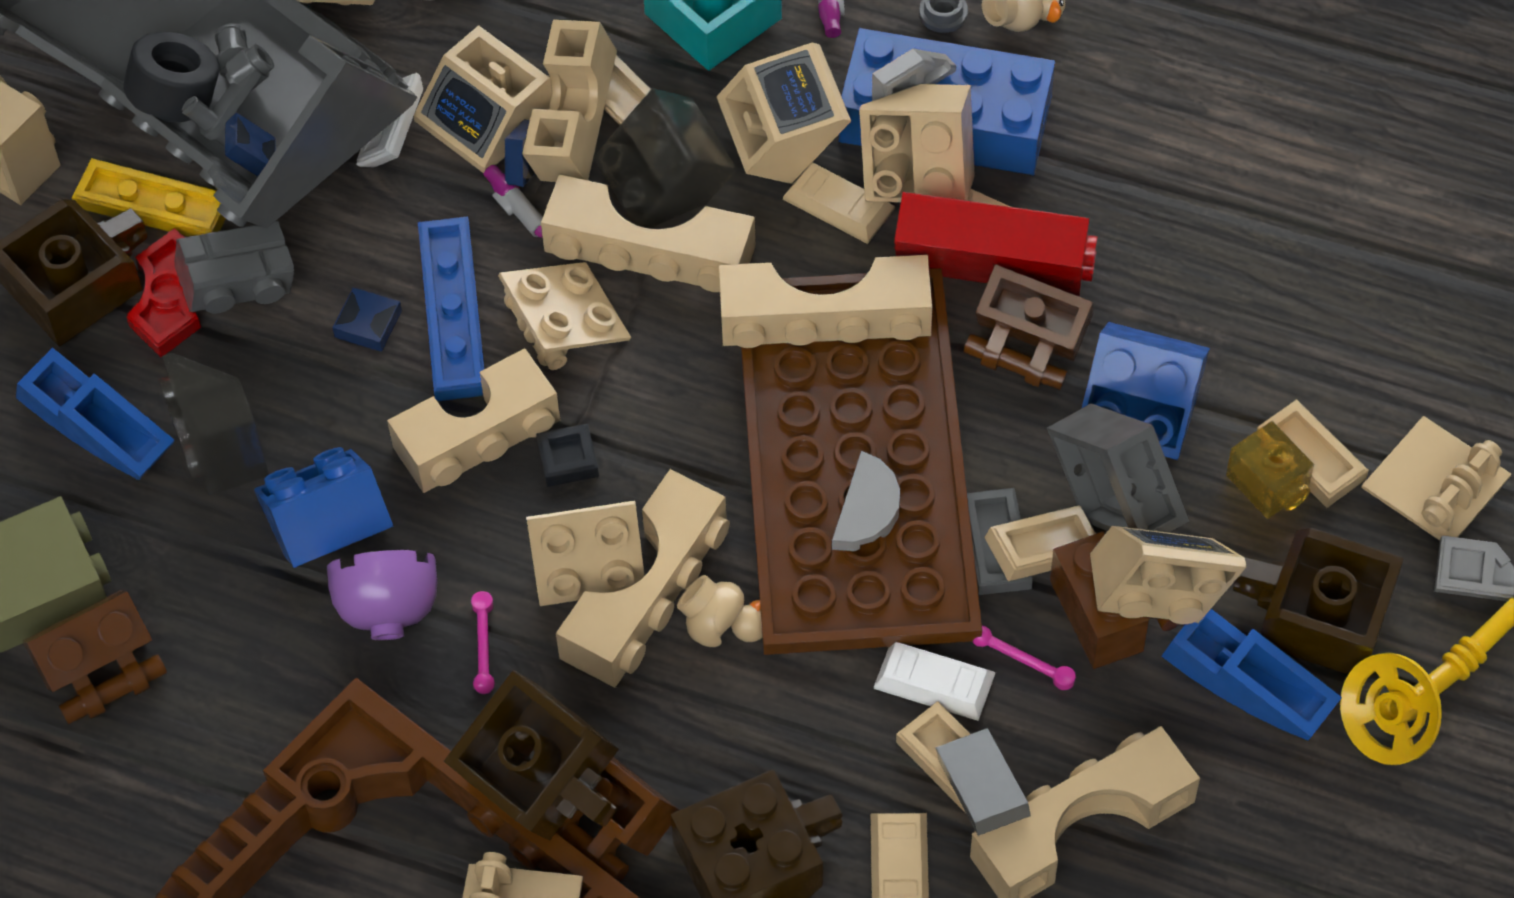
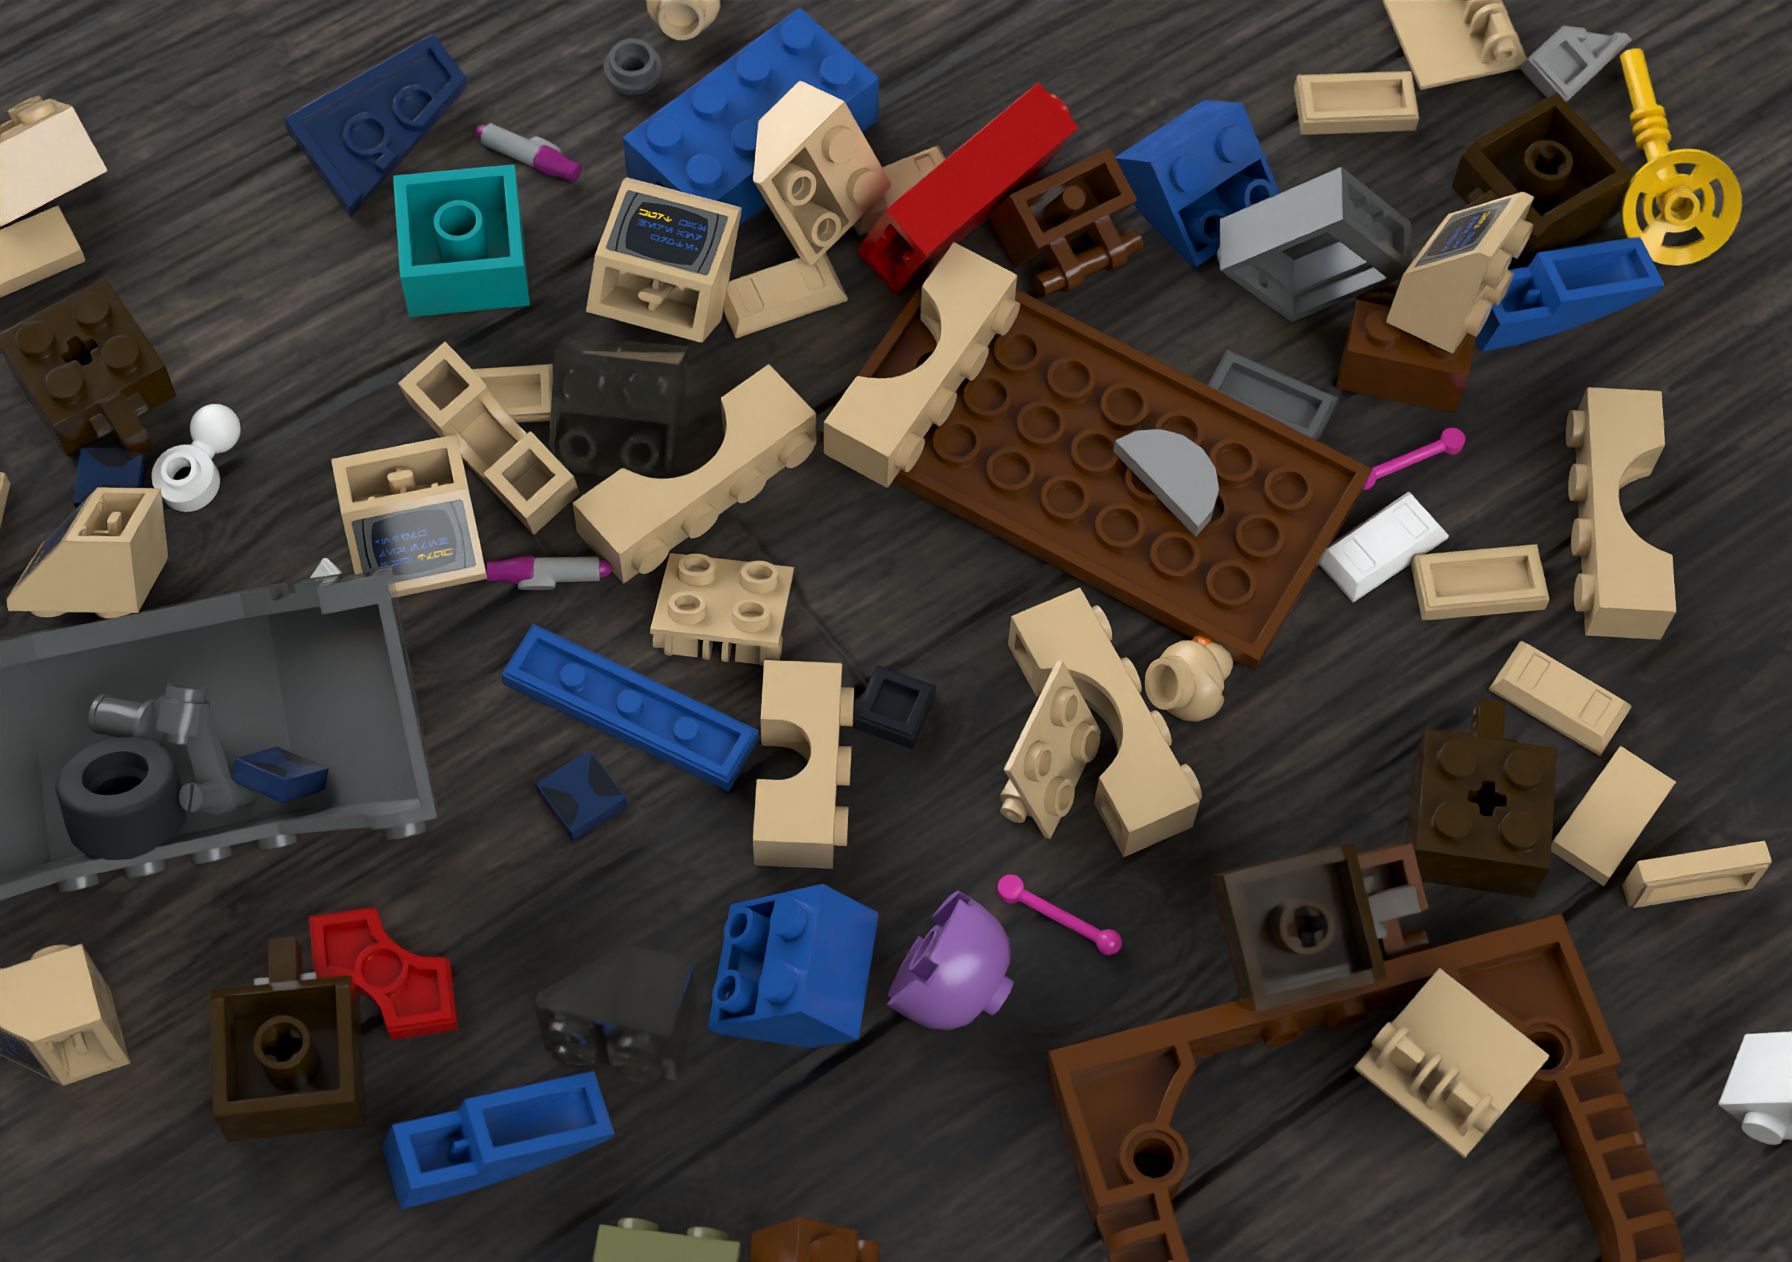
camera: 60 degrees left, 5 degrees up
yellow tile [72,158,226,237] -> none
dark grey brick [174,221,294,314] -> none
dark blue tile [505,119,535,187] -> none
light grey tile [872,49,956,101] -> none
tile [936,728,1031,836] -> none
tan tile [984,505,1096,581] -> none
clear yellow brick [1226,421,1315,519] -> none

